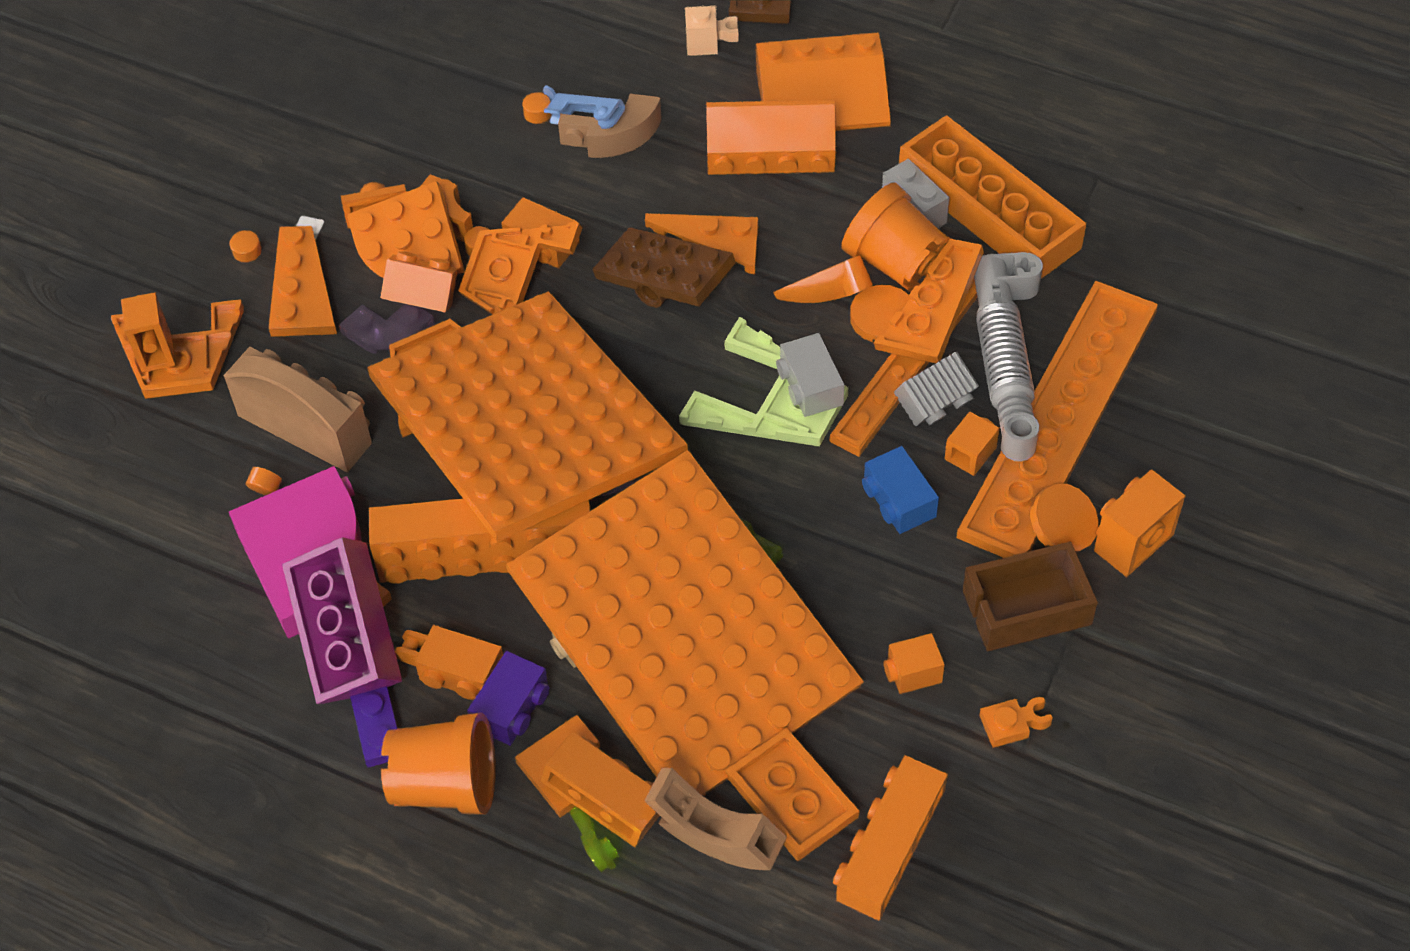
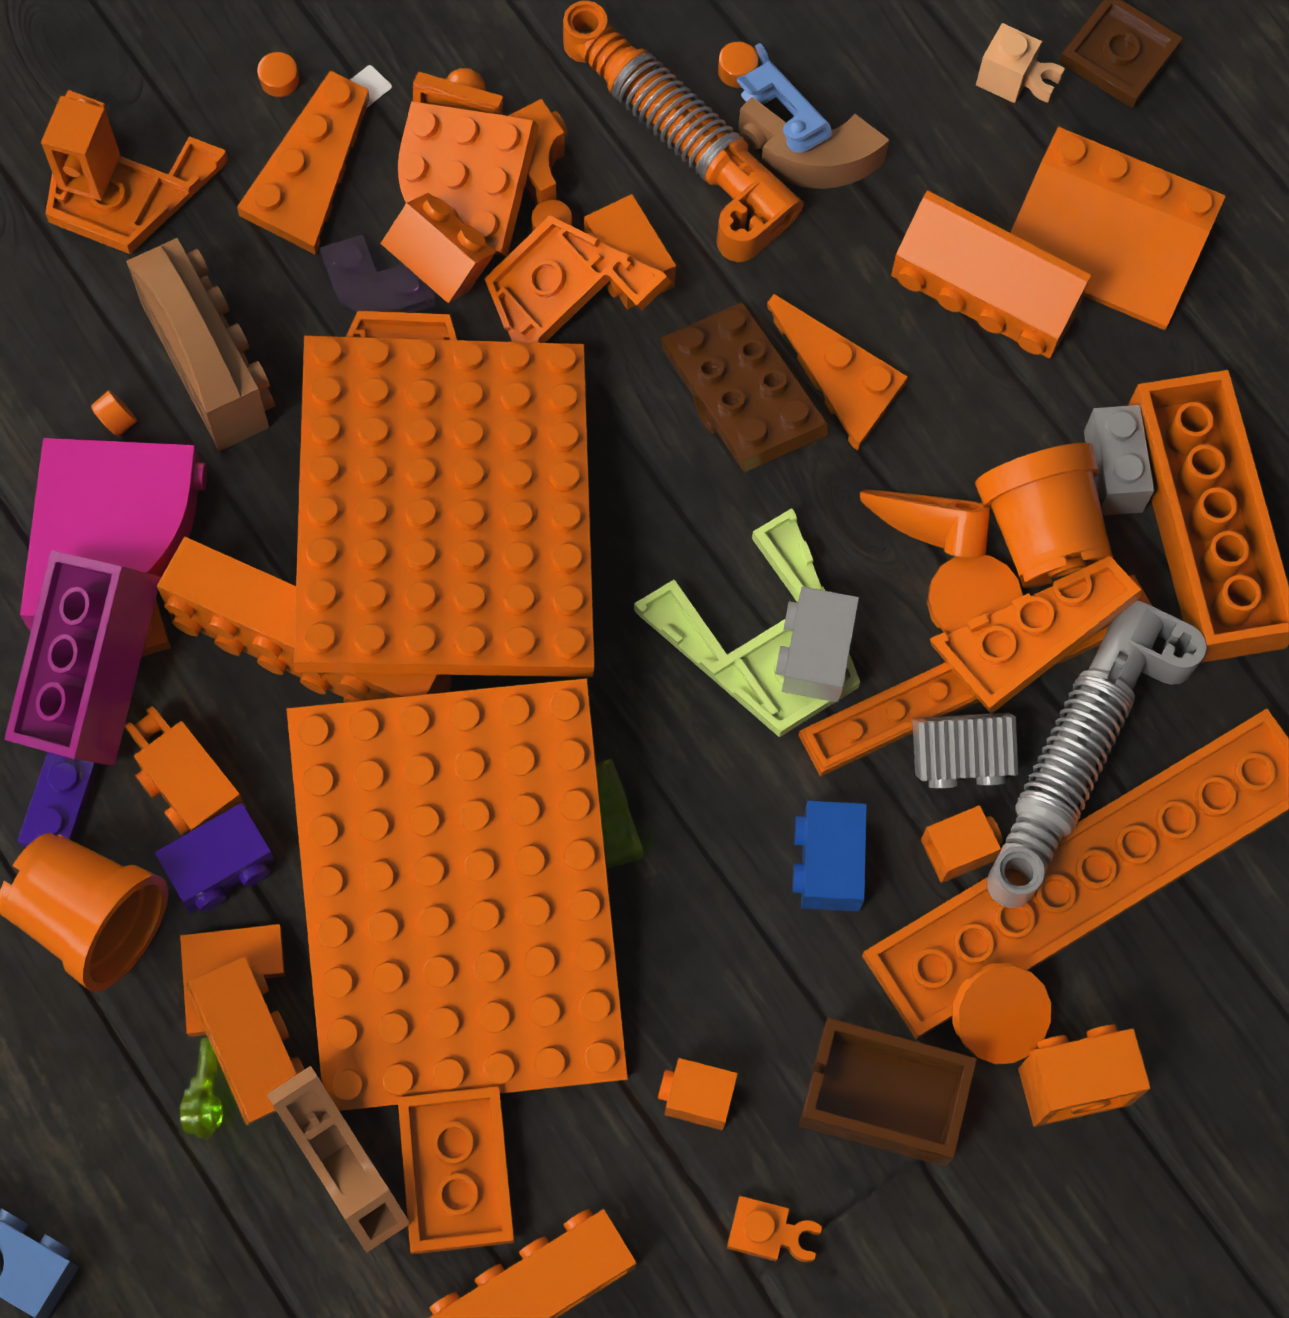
camera: 25 degrees right, 15 degrees up
none -> orange piece [563,1,804,262]

